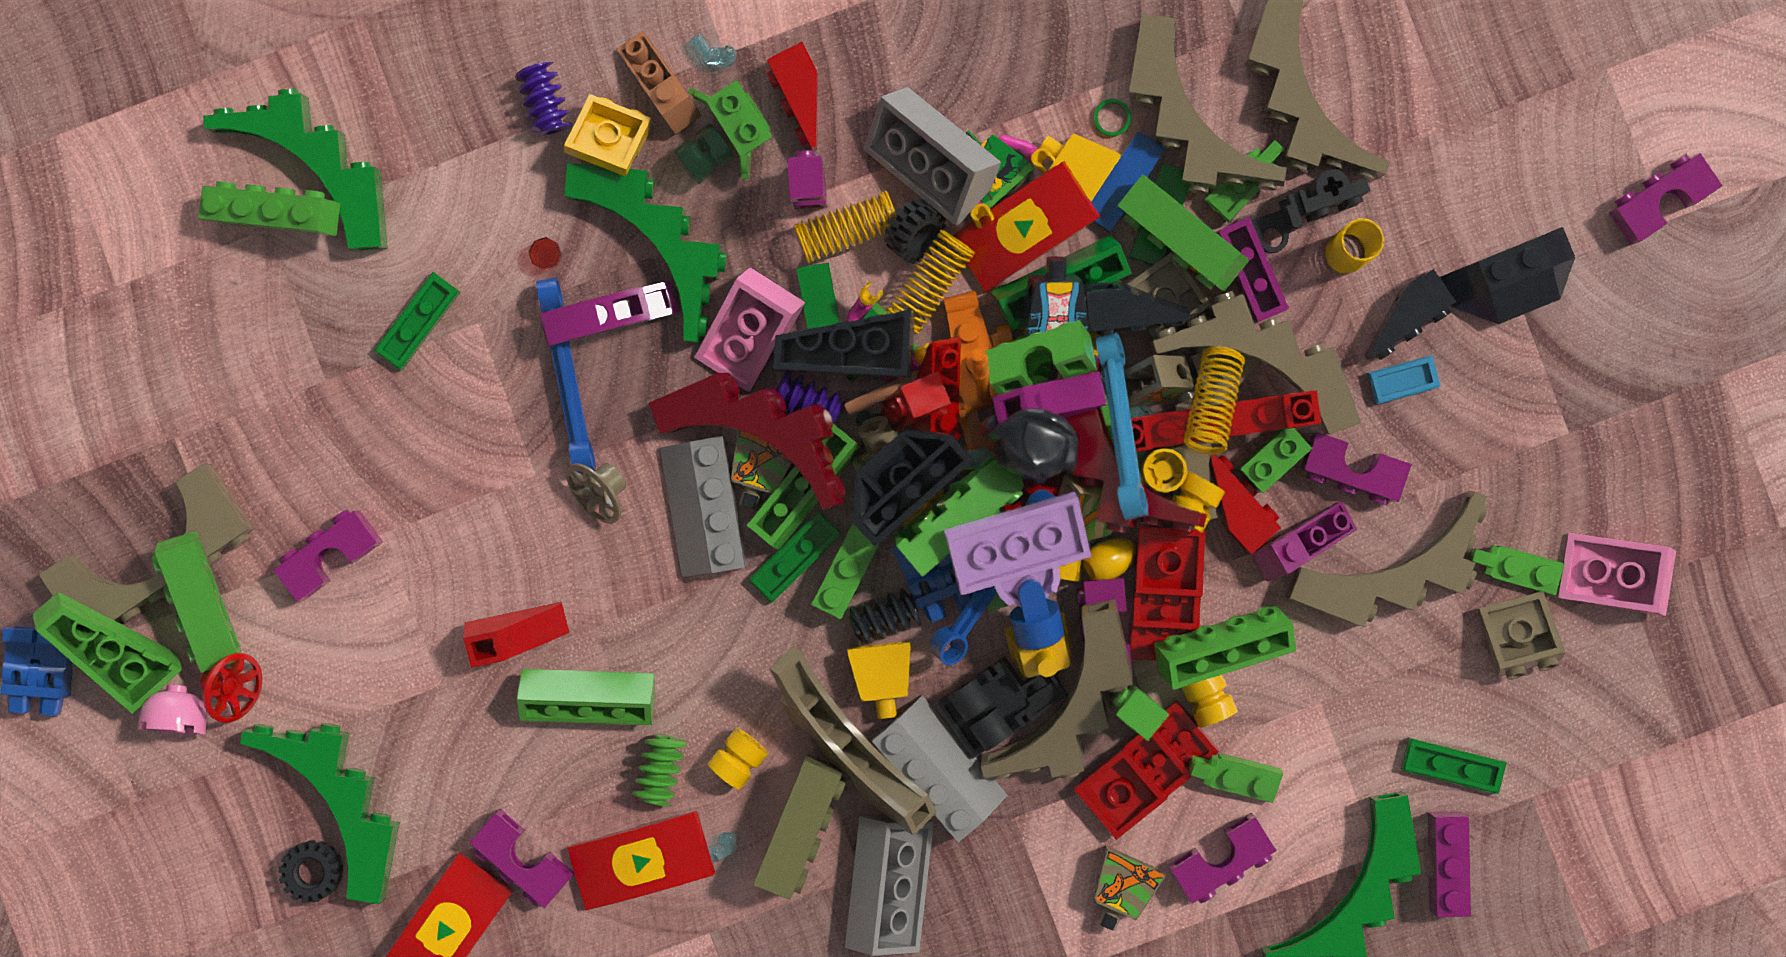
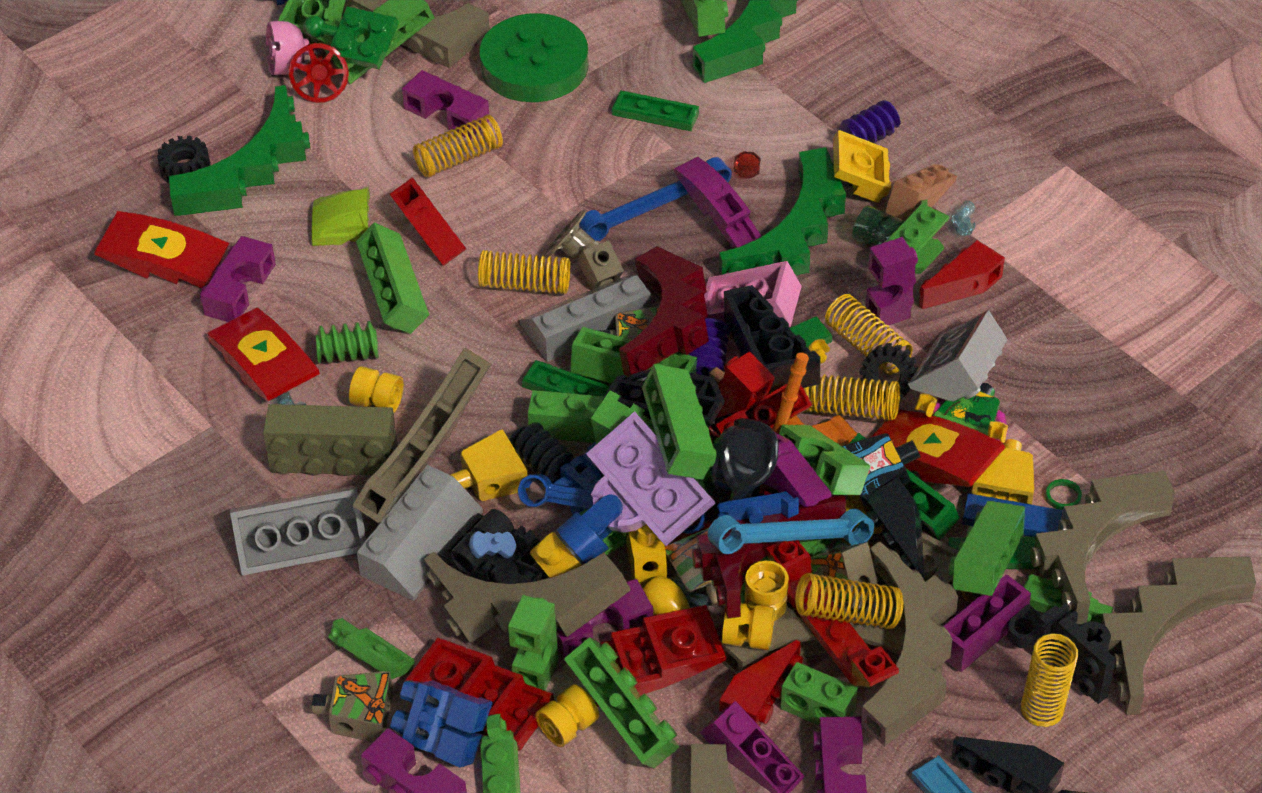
camera: 75 degrees right, 40 degrees down
none -> green plate [304,6,399,70]
none -> lime slope [312,186,370,246]
none -> bright green hinge [328,618,415,680]
none -> blue hips [390,680,493,768]
none -> yellow piece [413,114,503,178]
none -> medium blue piece [469,531,516,559]
none -> yellow piece [478,250,571,295]
none -> green brick [480,13,589,103]
none -> dark tan brick [577,240,624,289]
none -> bright green brick [642,364,716,480]
none -> blue piece [718,491,799,523]

